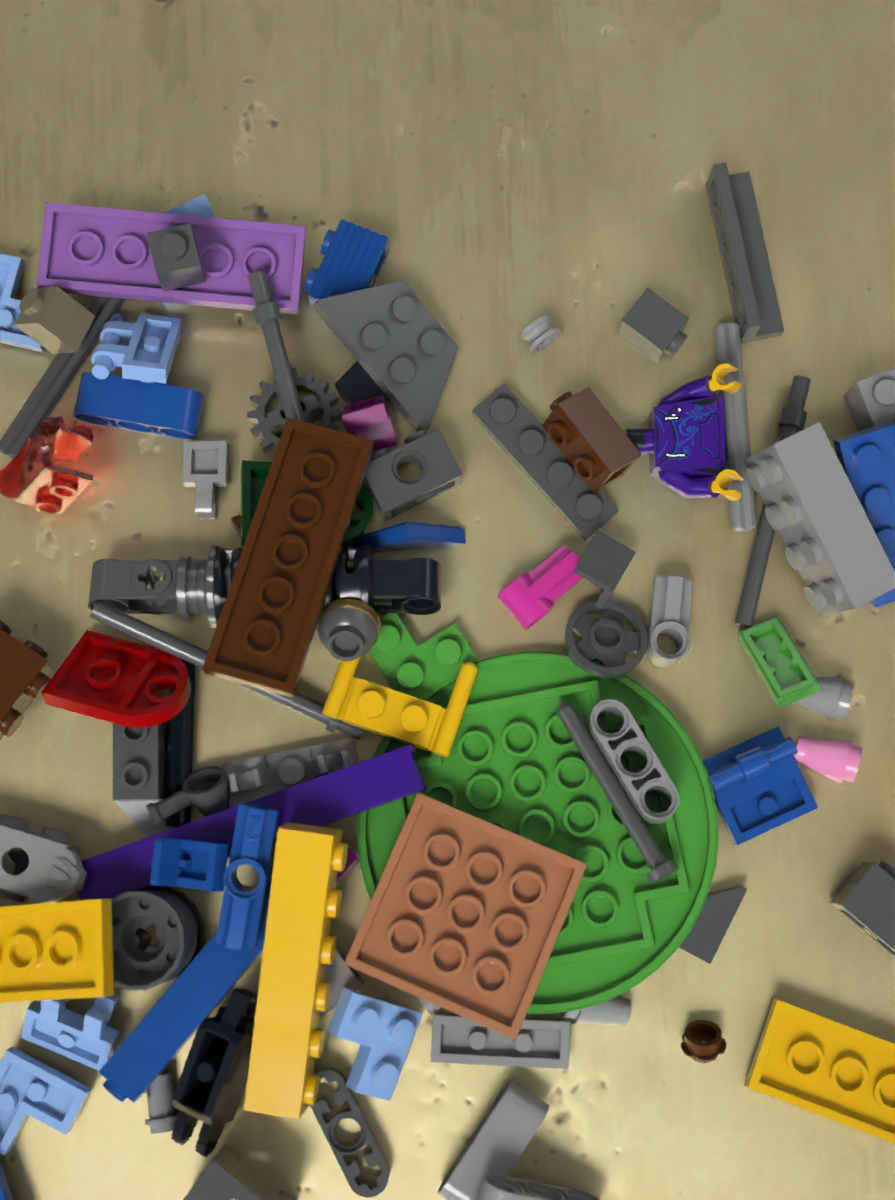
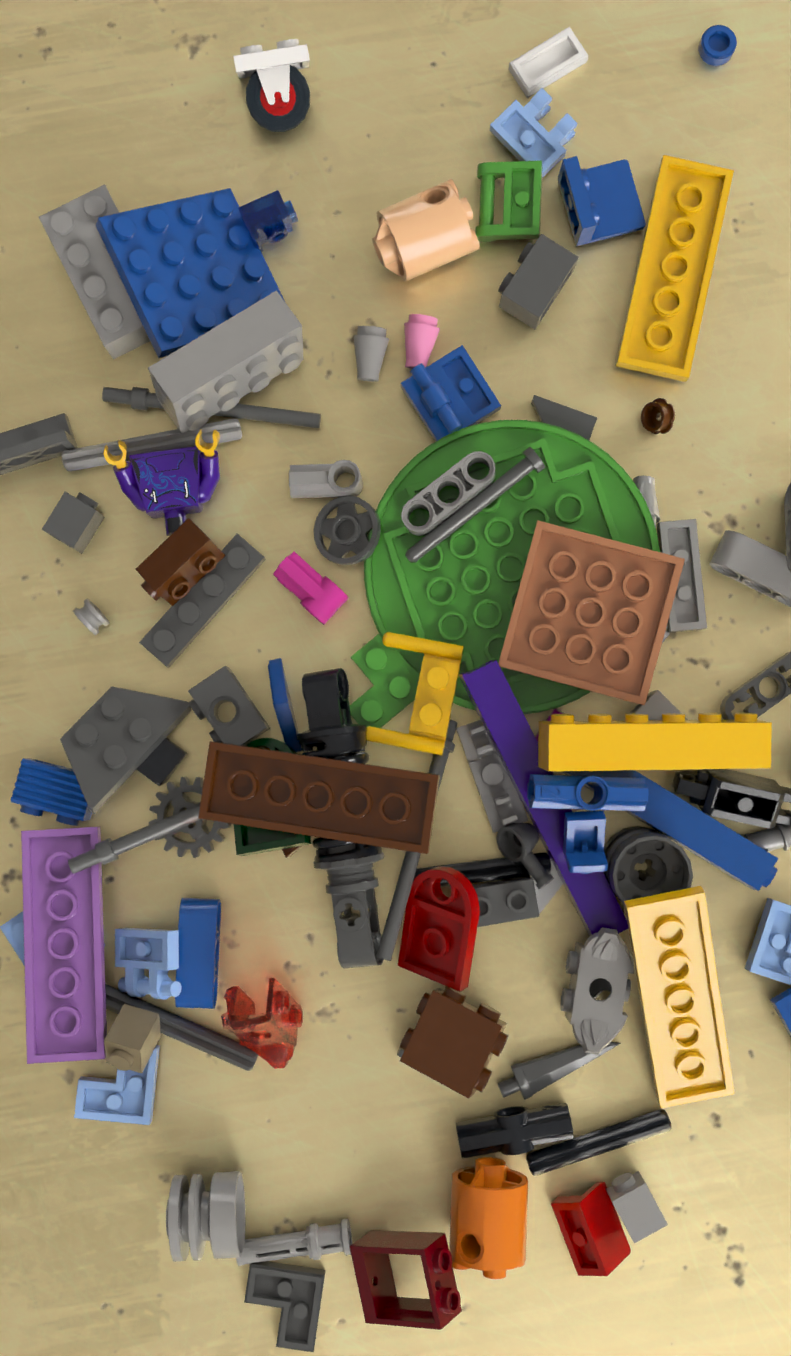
camera: 100 degrees left, 5 degrees up
light blue plate [21,994,119,1071] -> none
dark grey brick [147,223,206,292] -> none
light grey plate [182,441,229,519] -> none
dark grey piece [317,598,382,661] -> none
light blue plate [326,987,422,1101] -> none
magenta panel [341,394,398,452] -> none
dark grey panel [574,530,636,610] -> none
bright green plate [738,615,819,709] -> none

